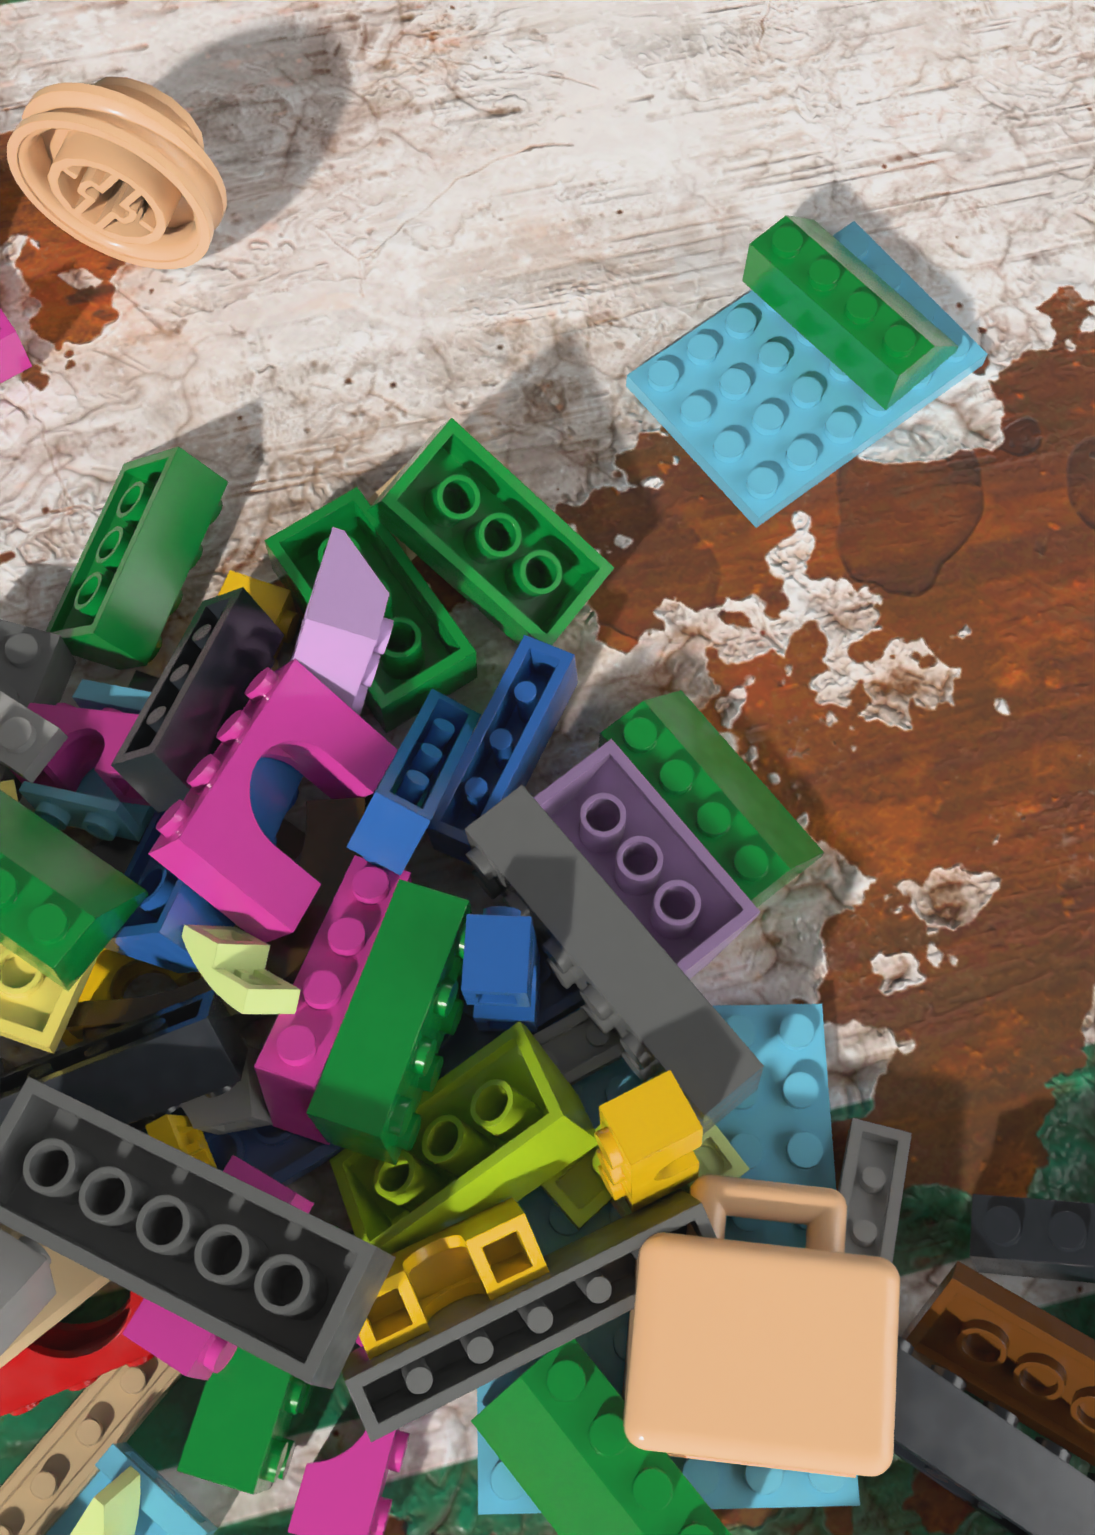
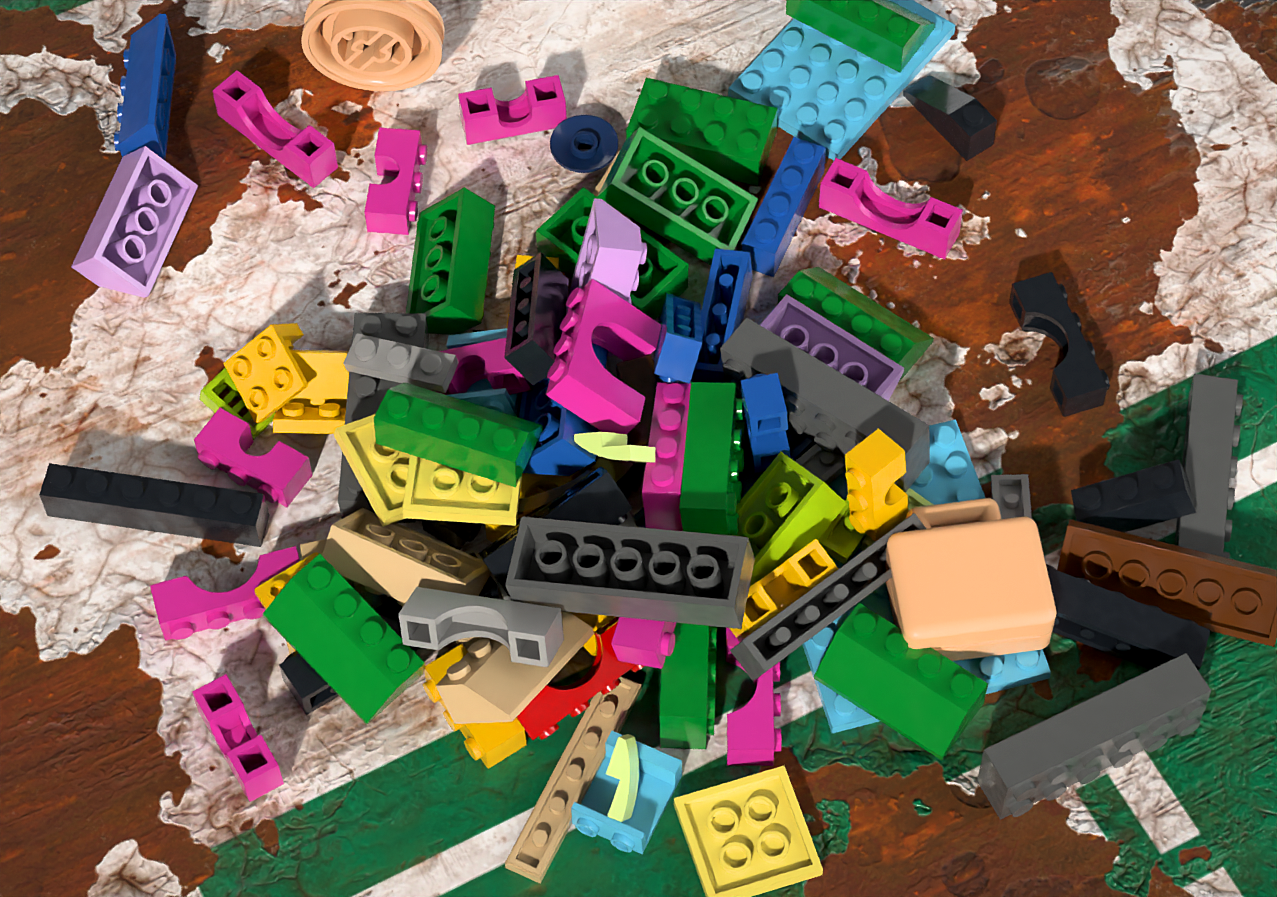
camera: 10 degrees left, 10 degrees down
none -> dark pink arch [364,127,427,235]
none -> dark pink arch [458,75,567,145]
none -> dark blue dish [550,115,618,173]
none -> green brick [626,77,778,186]
none -> blue brick [742,137,826,277]
none -> dark pink arch [819,158,963,259]
none -> black slope [903,75,997,161]
none -> black arch [1009,272,1110,417]

